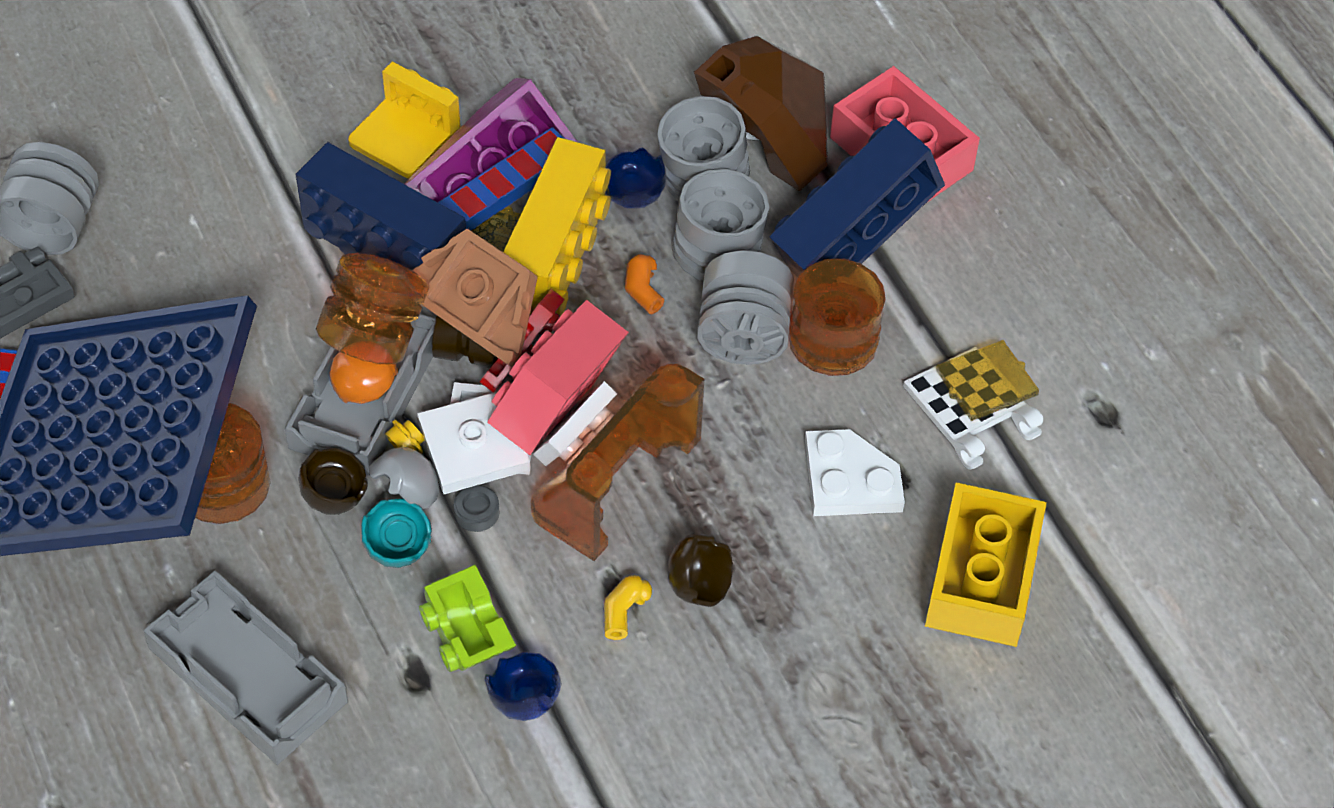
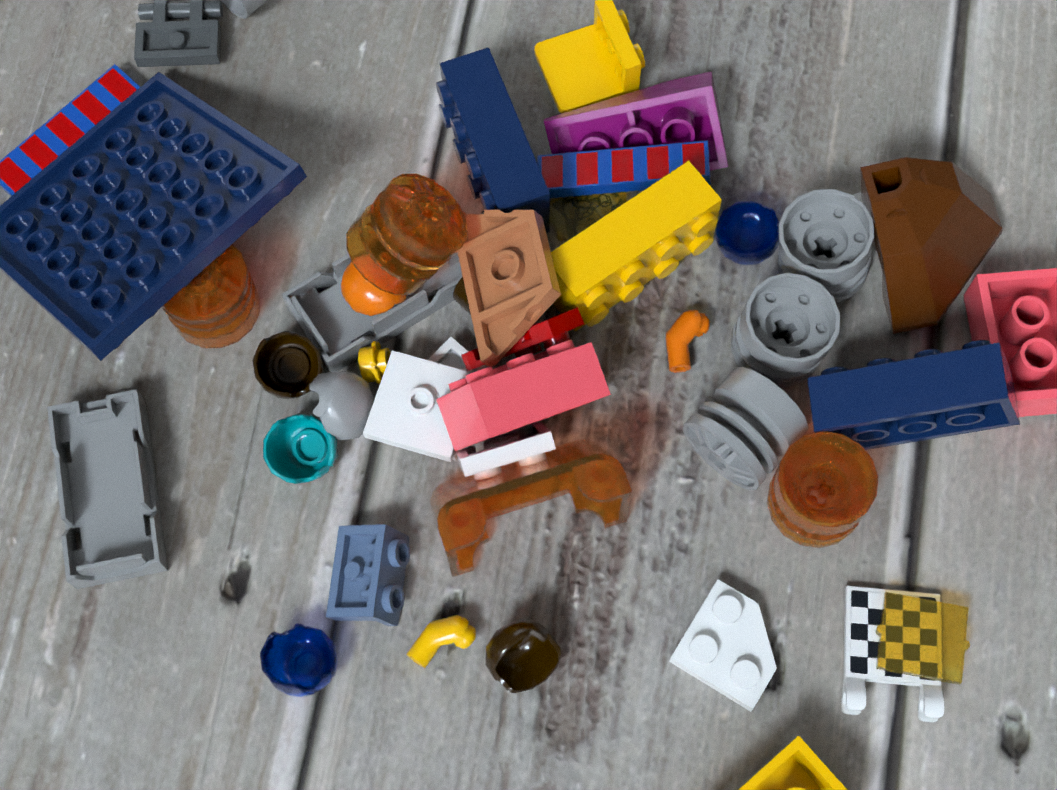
camera: 40 degrees right, 15 degrees up
lime cylinder [419,565,516,673] -> none
dark grey tile [453,485,500,532] -> none
none -> sand blue bracket [326,524,410,626]

